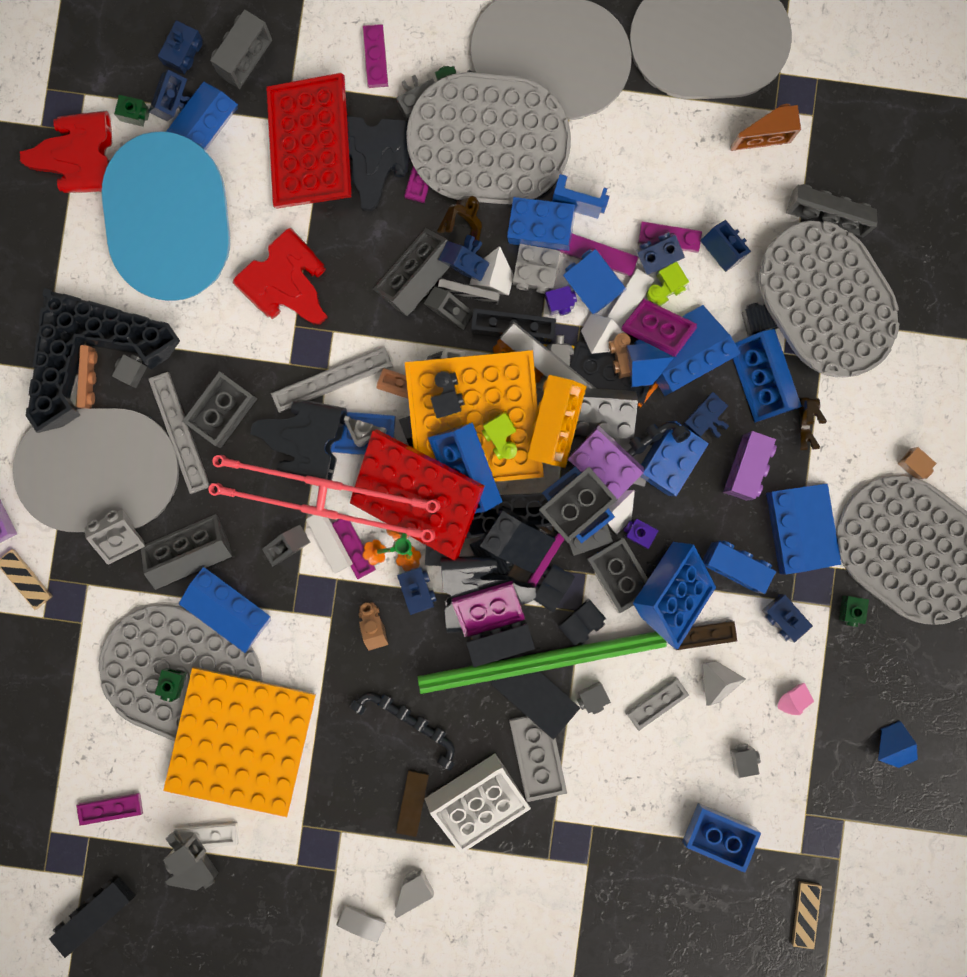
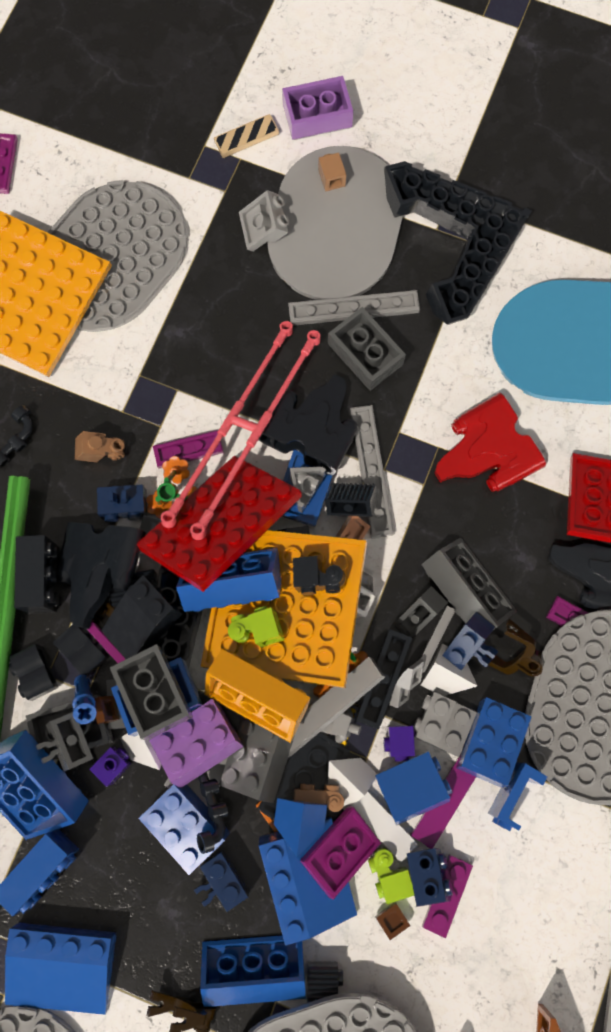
camera: 105 degrees right, 10 degrees down
nougat plate [77,345,97,409] -> none
dark grey brick [112,354,147,388] -> none
dark grey slope [141,514,232,590] -> none
dark green brick [155,668,187,702] -> none
blue slope [178,567,271,653] -> none
dark grey slope [262,525,311,567] -> none
white tile [306,515,353,574] -> none
magenta tile [452,581,525,637] -> none
dark blue brick [700,220,751,272] -> none
medium lavender brick [723,431,777,501] -> none
none -> dark grey brick [36,712,93,771]
none -> blue pin [72,674,97,724]
none -> reddish brown plate [95,696,120,724]
none -> medium nougat brick [318,152,346,192]
none -> black brick [325,482,378,517]
none -> reddish brown plate [375,902,410,940]
none -> light grey slope [389,659,424,708]

